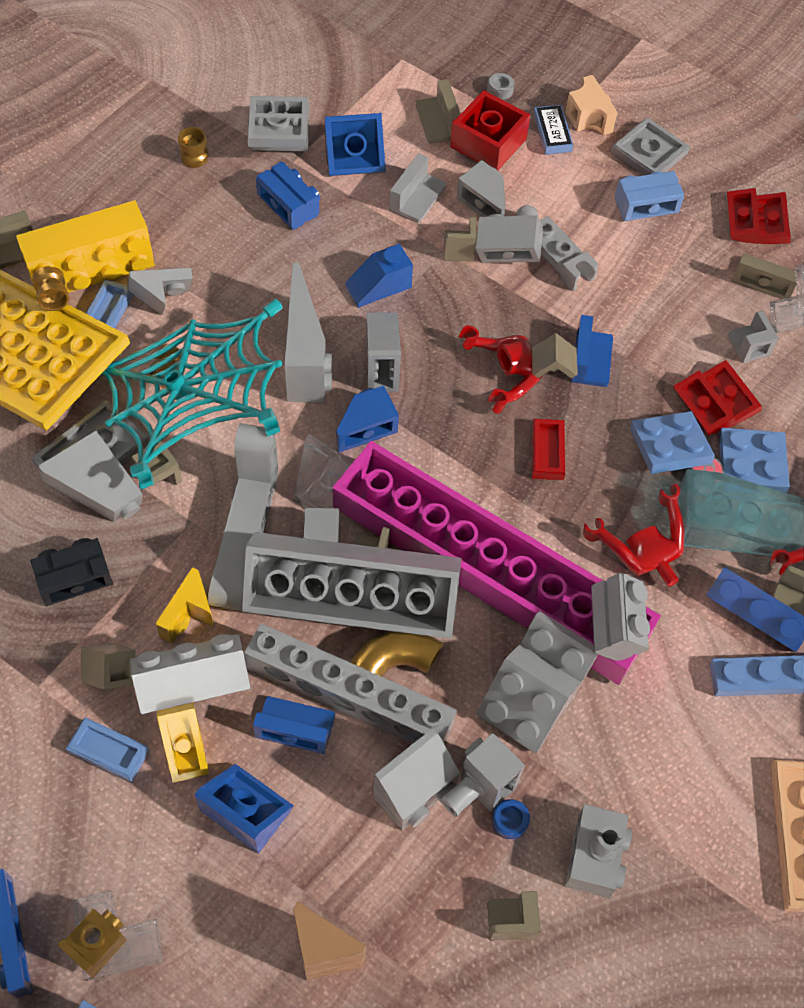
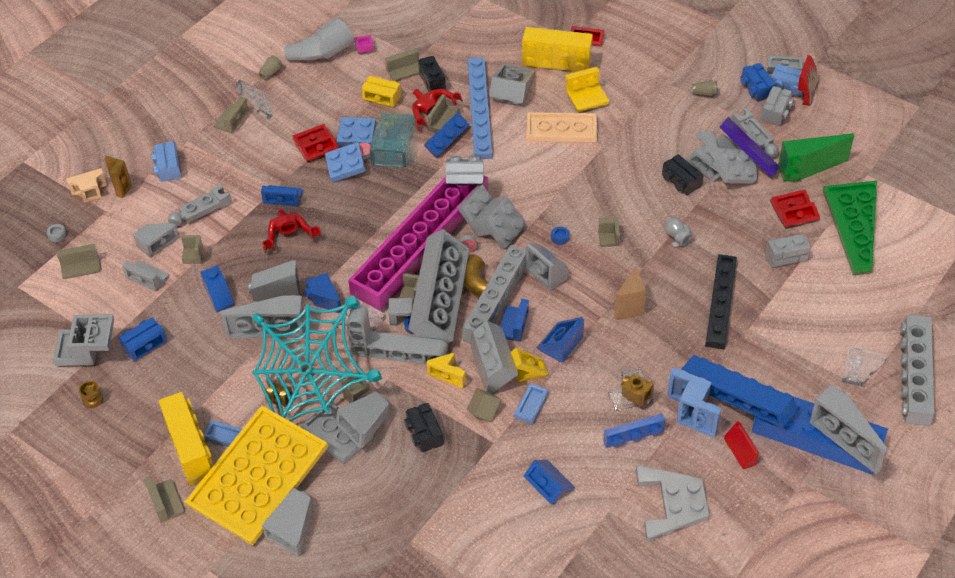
camera: 85 degrees left, 10 degrees down
pearl gold wheel [32,266,69,311] -> none
light grey slope [127,268,193,315] -> none
blue slope [324,113,386,176] -> none
light grey brick [441,733,525,817] -> none
red brick [450,90,531,171] -> none
light grey brick [475,213,543,263] -> none
dark tan panel [532,333,578,378] -> none
red tile [532,418,565,481] -> none
tile [534,105,573,155] -> none
light grey brick [565,804,632,898] -> none
red piece [583,484,684,587] -> none
light grey tile [611,117,690,176] -> none
red slope [727,188,791,245] -> none
light grey panel [728,311,778,363] -> none
none -> pearl gold panel [105,156,132,198]
none -> tile [459,235,477,253]

